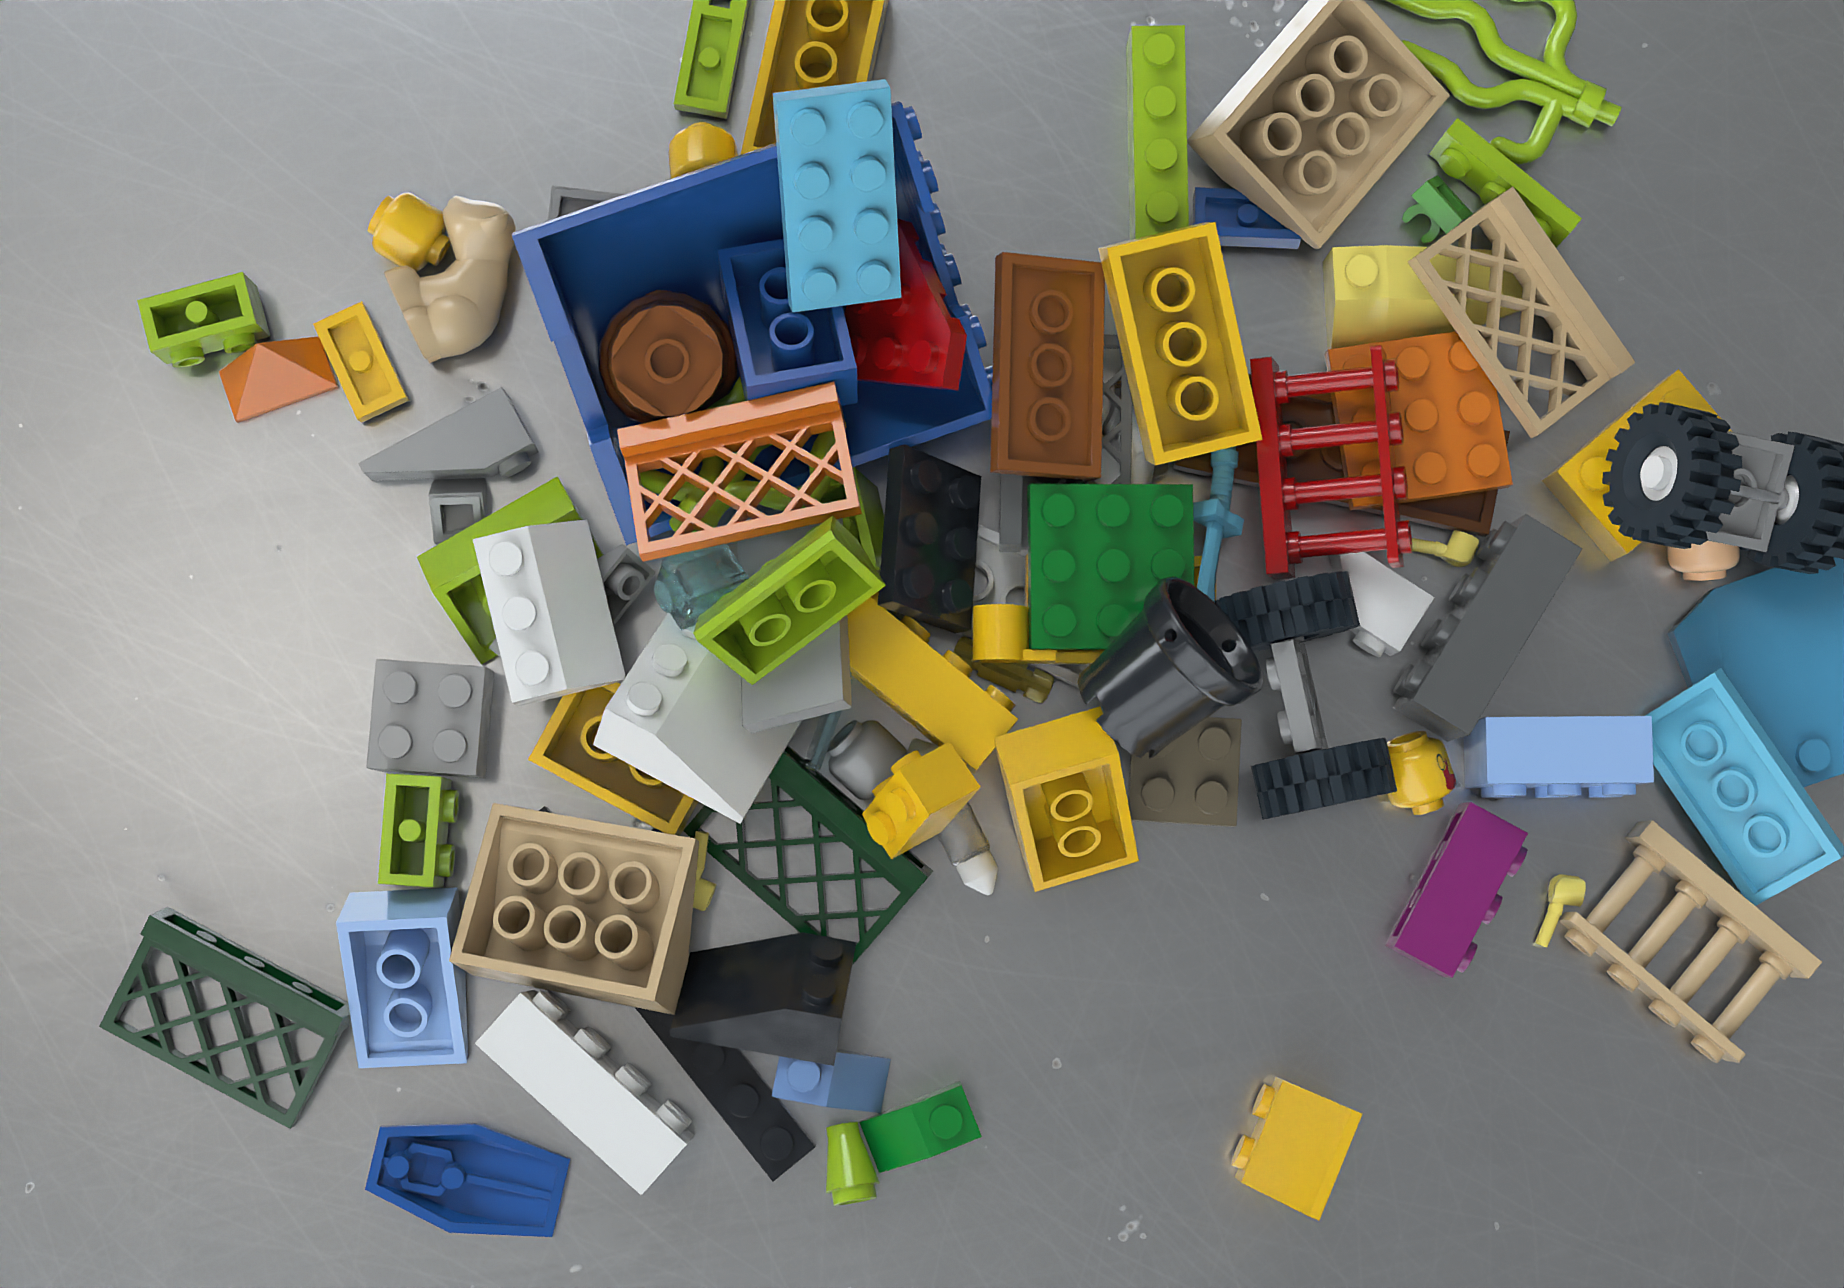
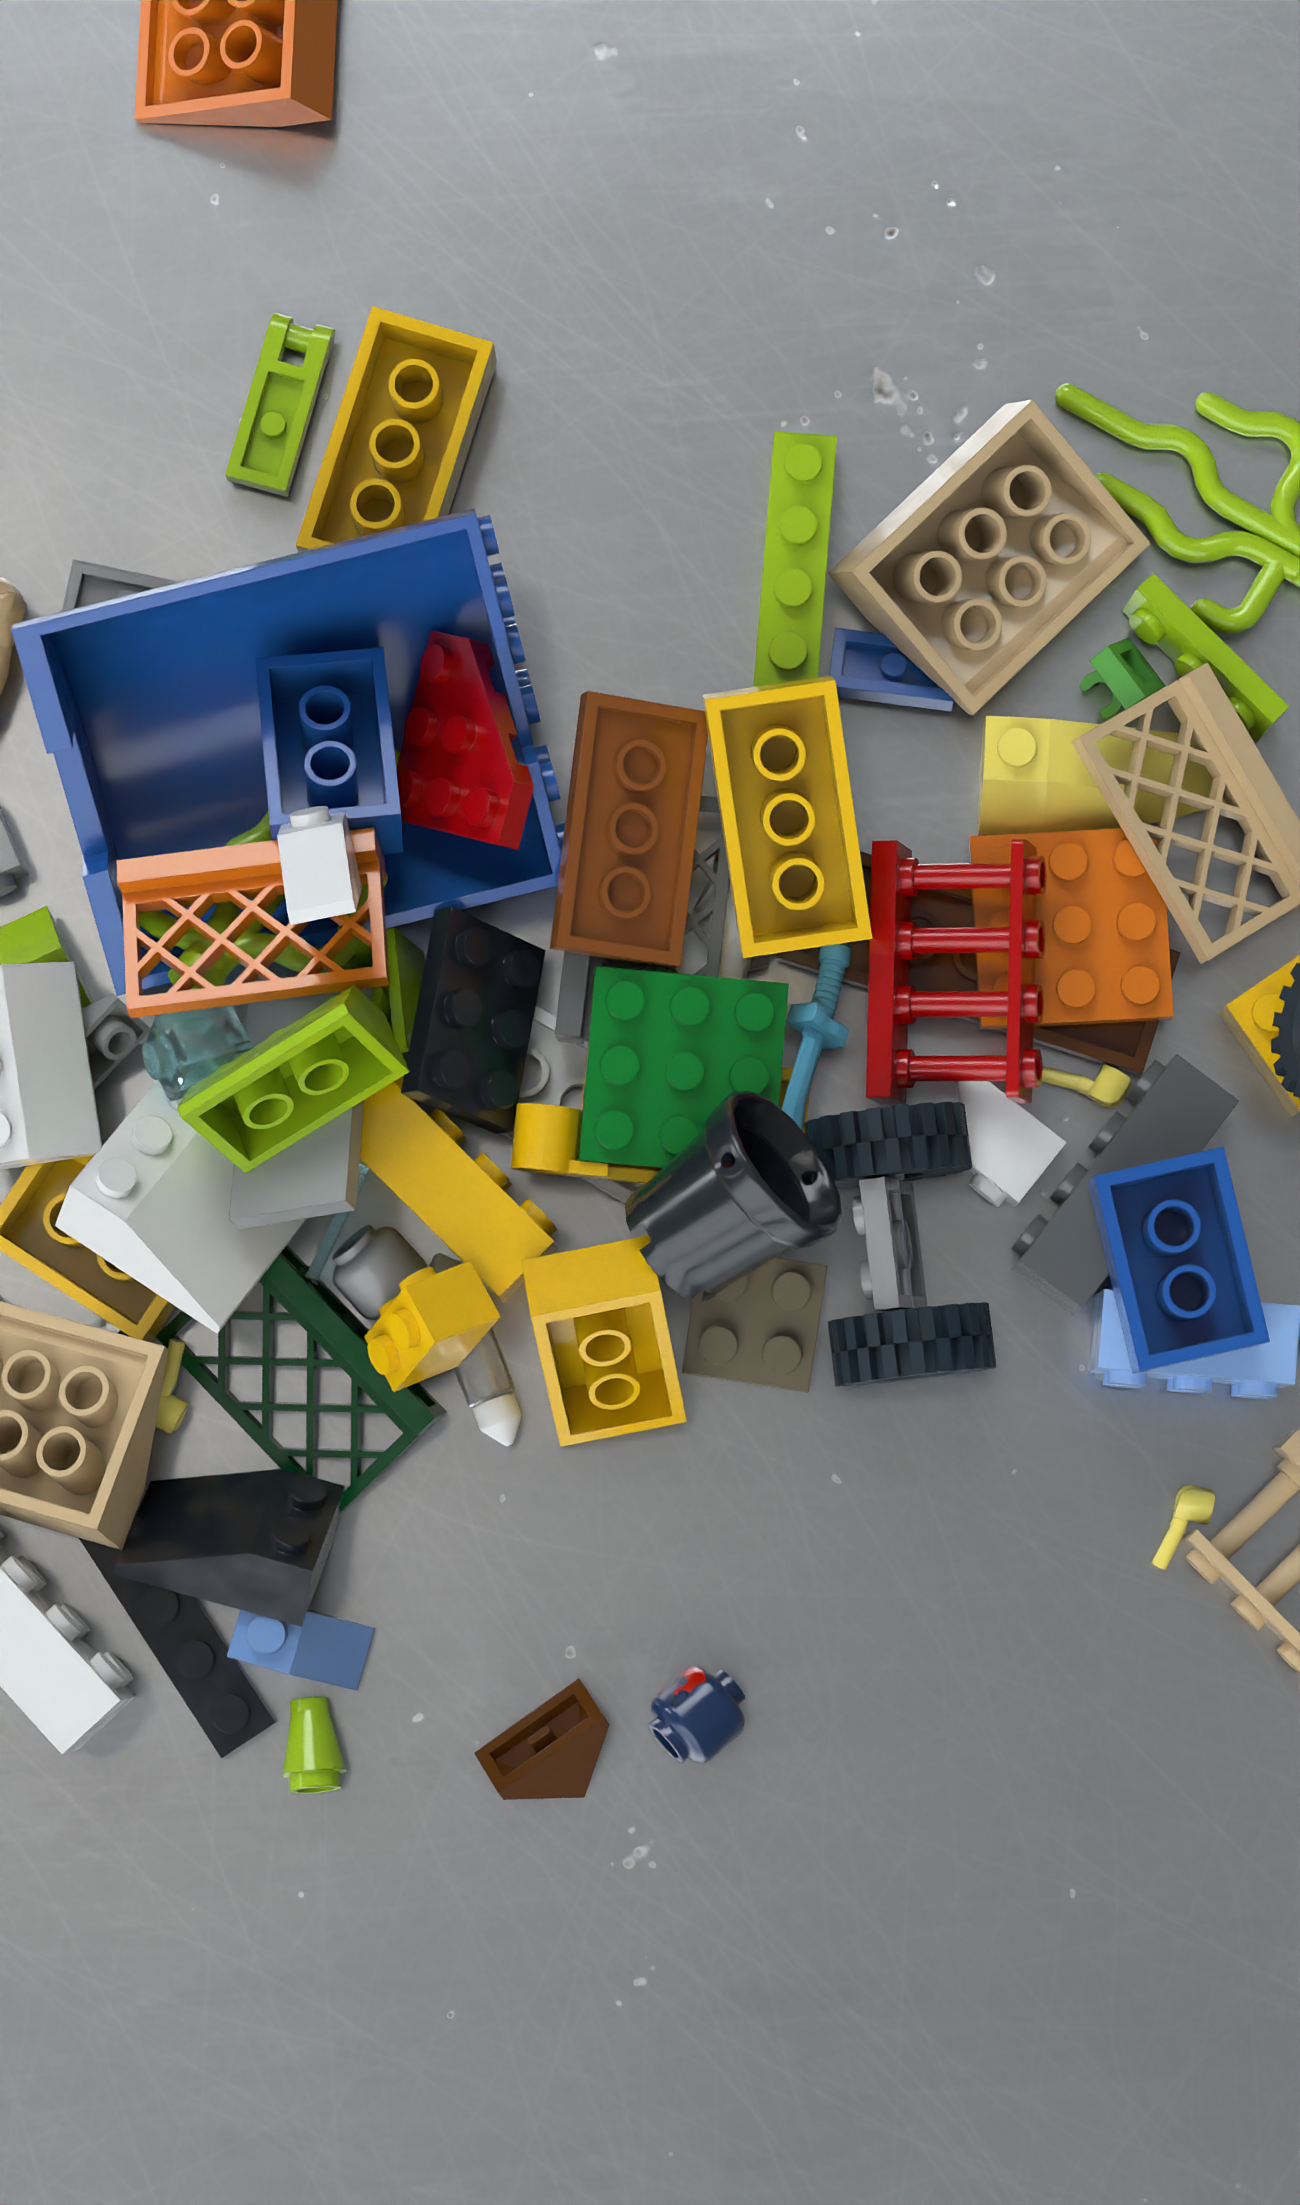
camera: 20 degrees right, 0 degrees up
dark orange piece [598,290,737,424] -> none
yellow head [668,122,738,179] -> none
medium azure plate [773,79,901,313] -> none
green slope [859,1081,982,1173] -> none
light yellow axle [953,637,1054,703] -> none
yellow slope [1231,1077,1362,1221] -> none
magenta brick [1385,802,1528,978] -> none
yellow head [1387,731,1456,815] -> none
none -> white slope [277,806,362,925]
none -> reddish brown slope [474,1678,610,1800]
none -> dark blue head [648,1667,745,1763]
none -> blue brick [1088,1147,1270,1374]

